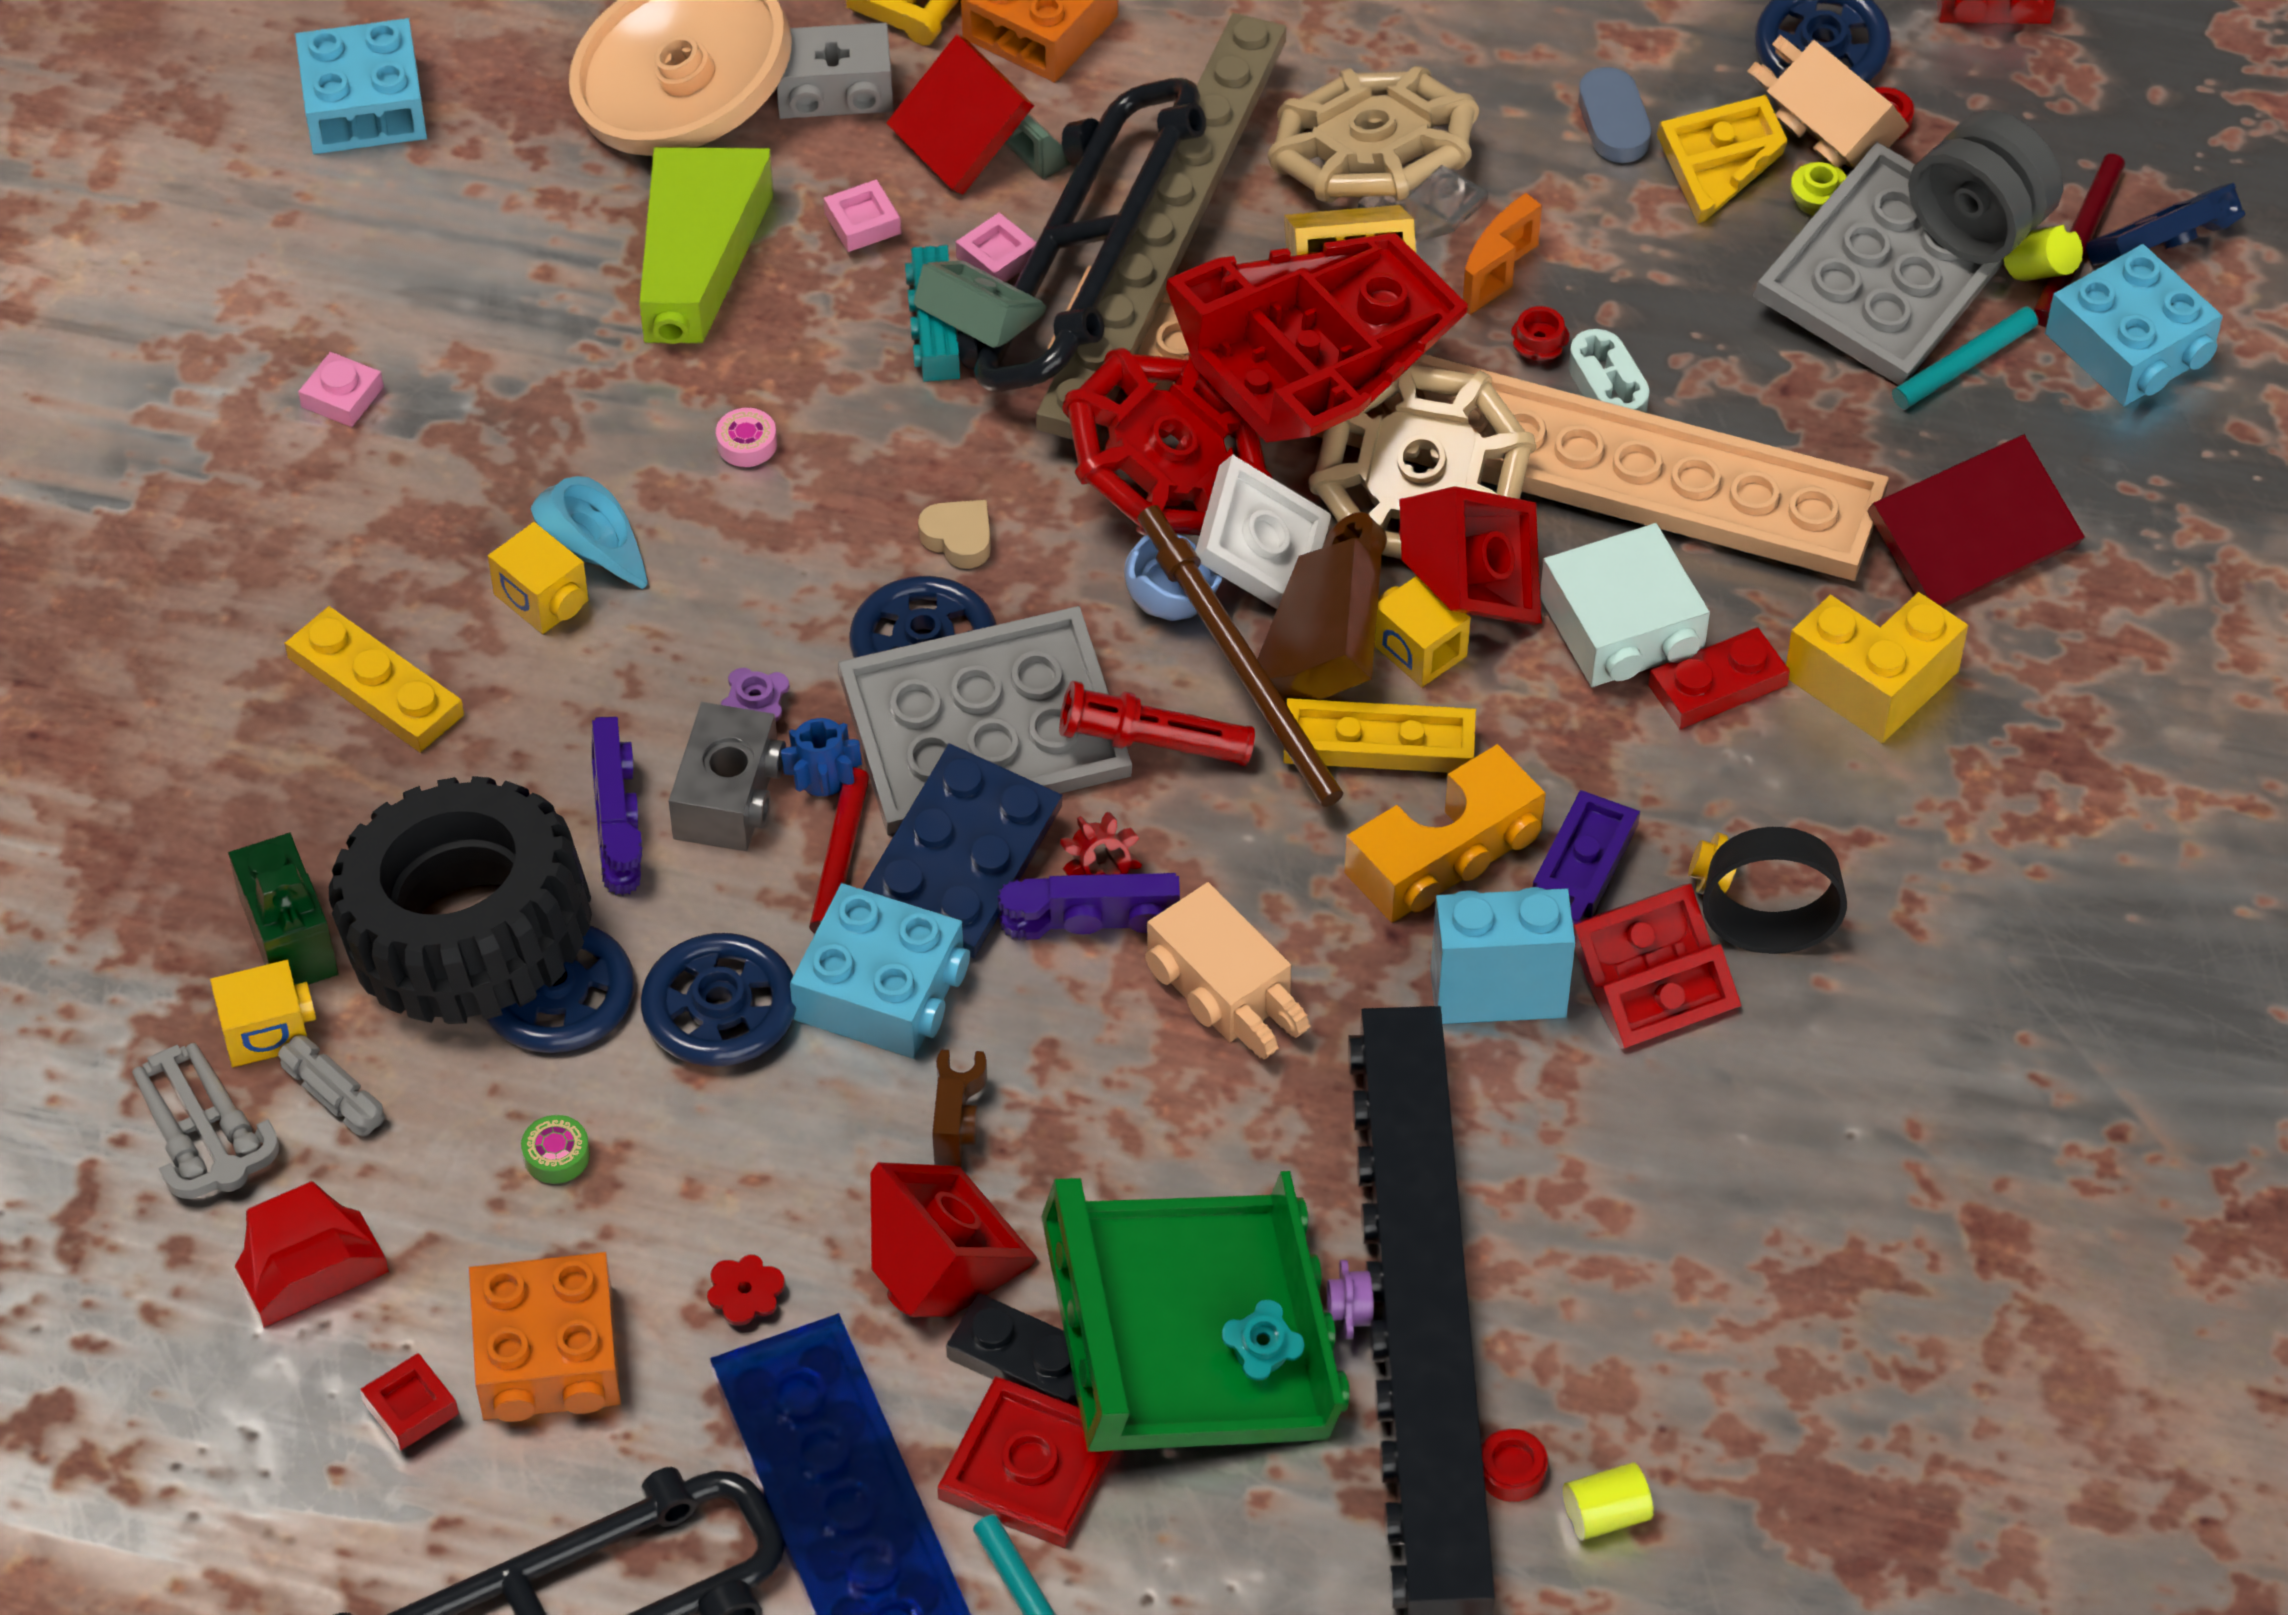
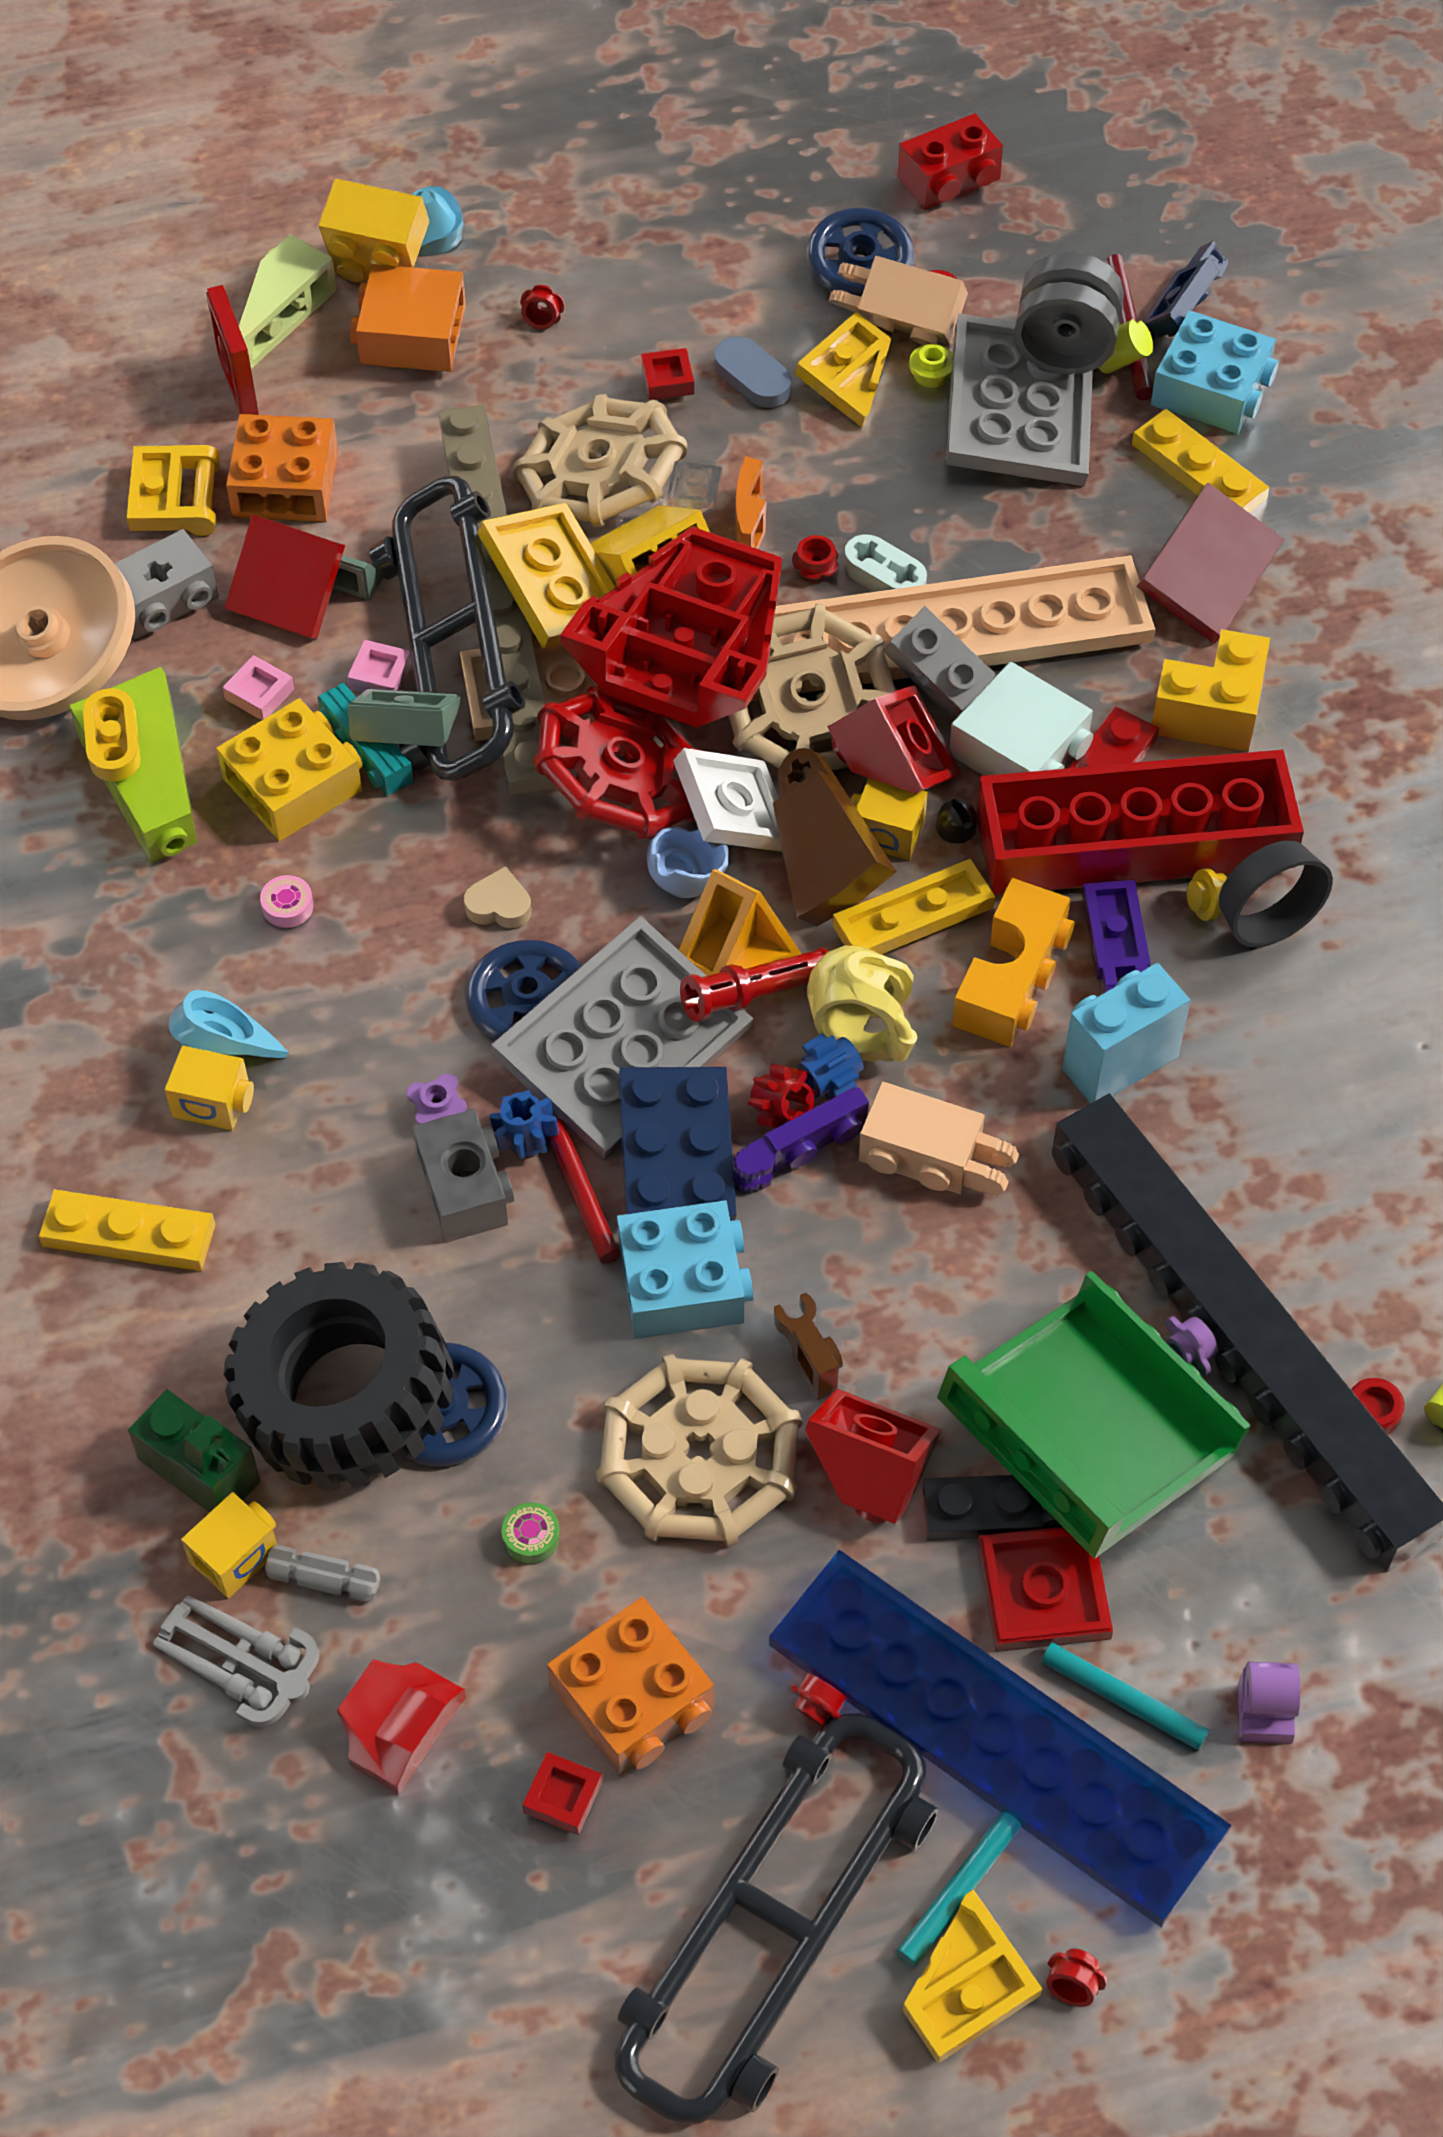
camera: 30 degrees left, 5 degrees up
dark purple hinge [591,717,642,896] -> none
dark blue plate [640,933,796,1067] -> none
red plant [707,1254,785,1326] -> none
reddish brown bar [1138,505,1343,807] -> none
teal plate [1222,1300,1304,1380] -> none
red slope [1573,883,1742,1049] -> none
teal bar [1892,306,2038,410] -> none
none -> yellow plate [83,688,141,781]
none -> yellow brick [216,698,363,842]
none -> yellow plate [477,503,615,649]
none -> tan plate [595,1354,803,1546]
none -> red plate [641,348,695,401]
none -> light orange slope [679,869,802,976]
none -> red plate [791,1673,847,1726]
none -> blue gear [797,1033,864,1099]
none -> light yellow helmet [807,945,917,1062]
none -> light grey brick [883,605,997,720]
none -> black hinge [936,798,977,844]
none -> red brick [976,749,1304,895]
none -> yellow plate [1132,409,1270,513]

